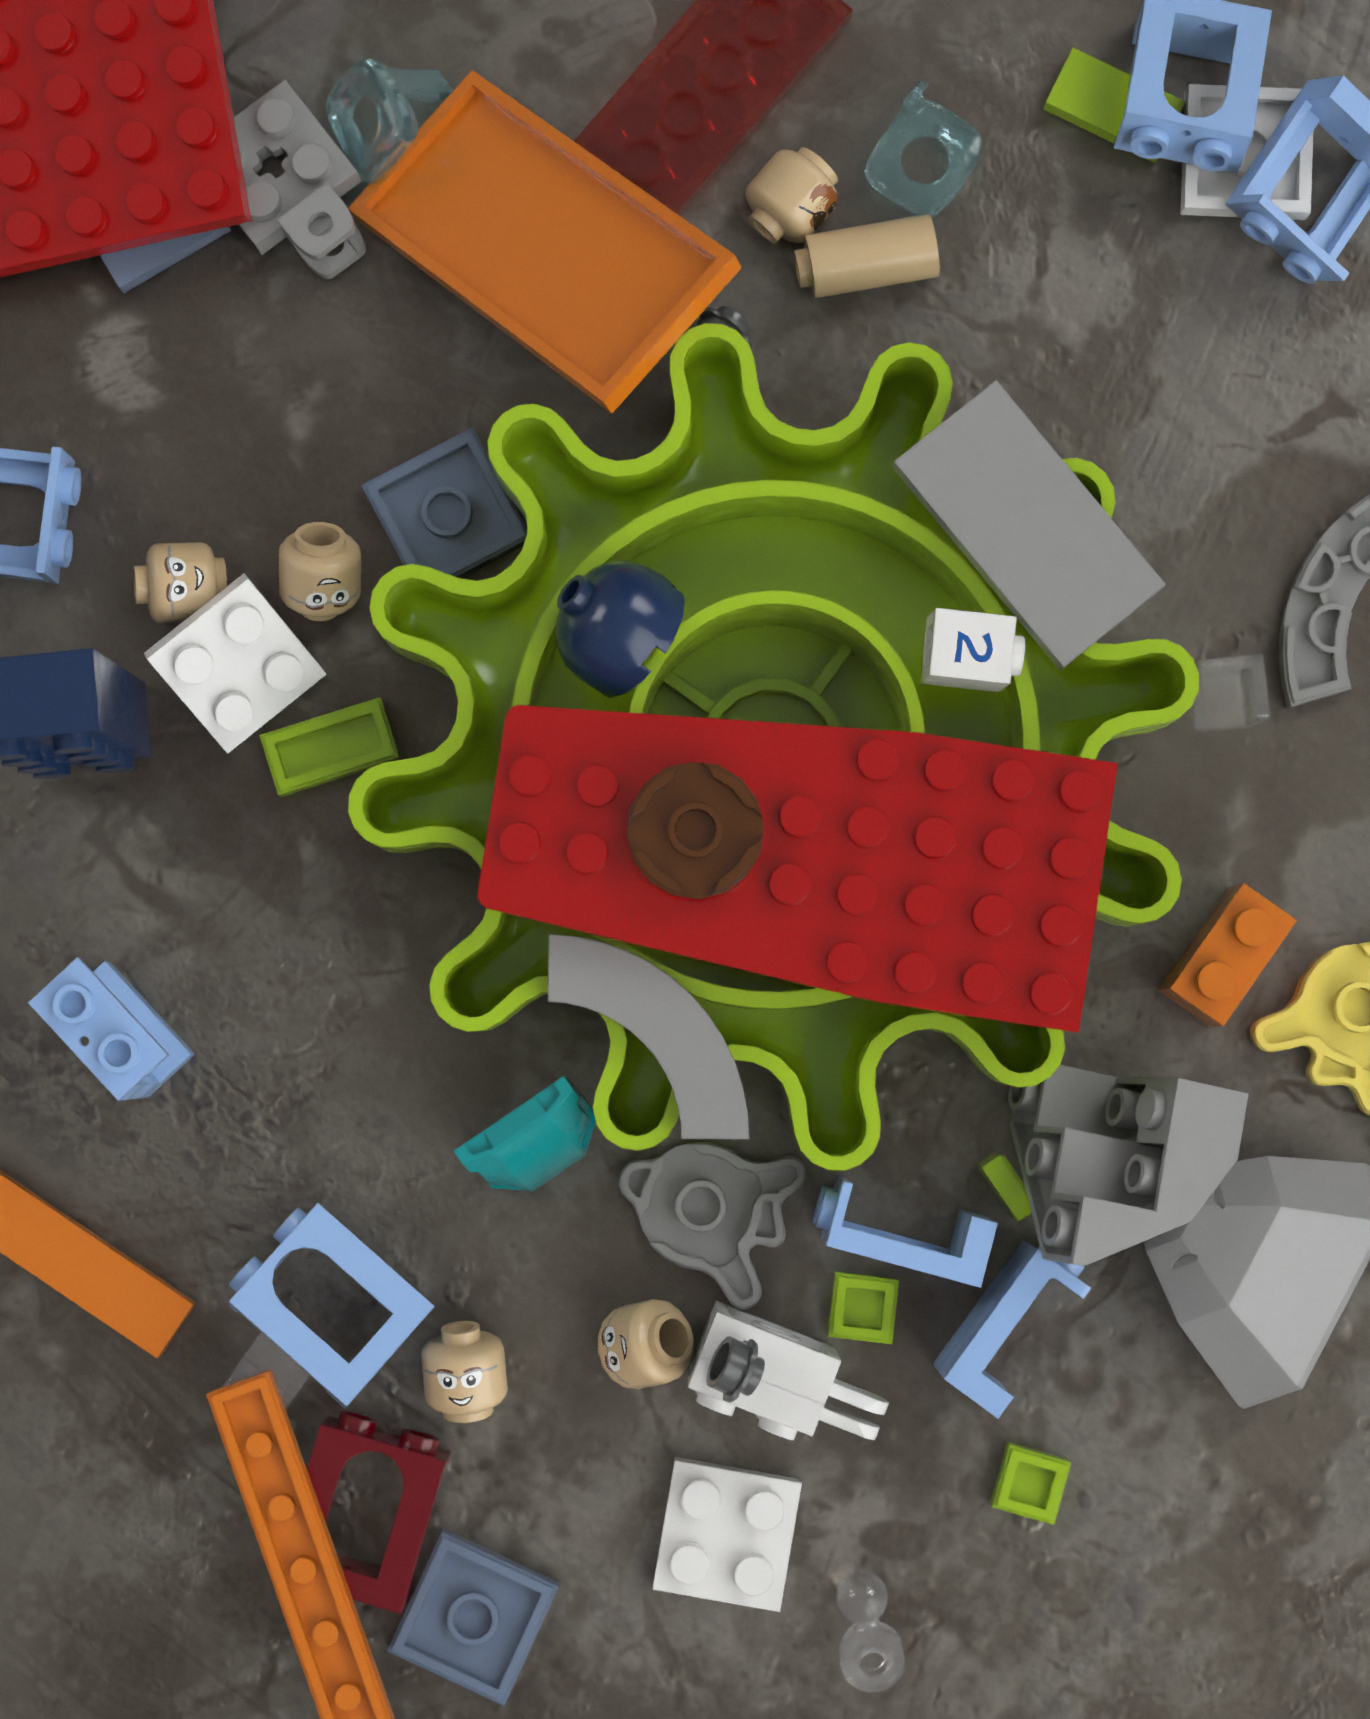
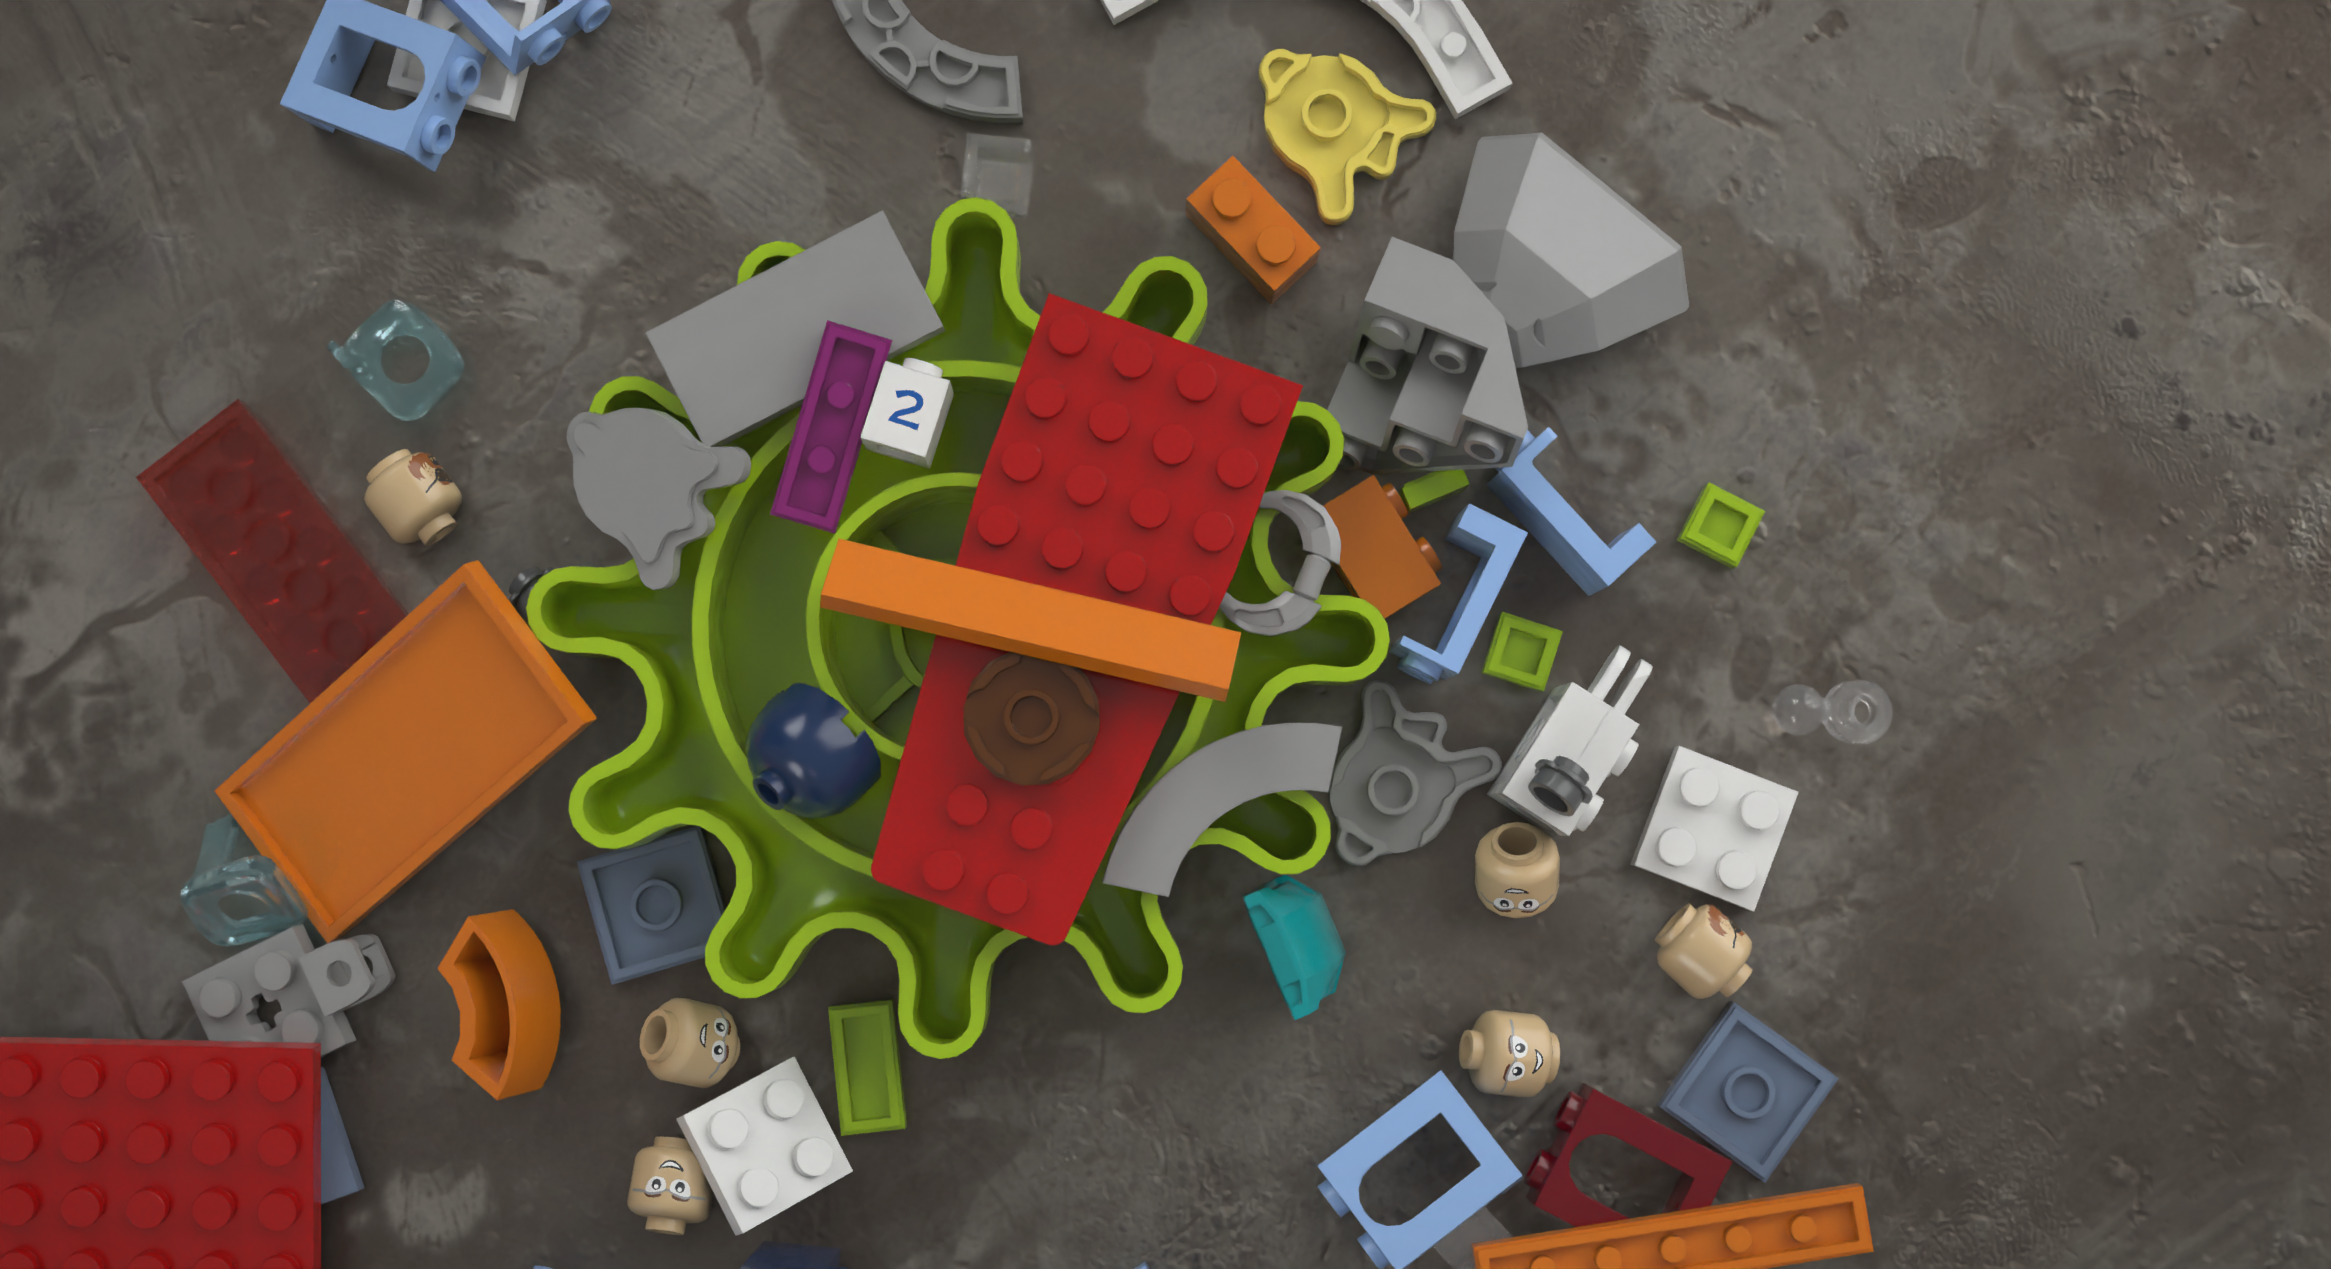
camera: 85 degrees left, 0 degrees up
tan brick [794,214,940,299] -> none
lime tile [1043,48,1186,163] -> none
none -> orange brick [437,909,561,1100]
none -> light grey tile [567,408,751,590]
none -> magenta tile [770,320,892,534]
none -> orange tile [820,539,1241,702]
none -> light grey piece [1220,490,1341,637]
none -> orange brick [1323,475,1443,619]
none -> tan head [1655,903,1752,999]

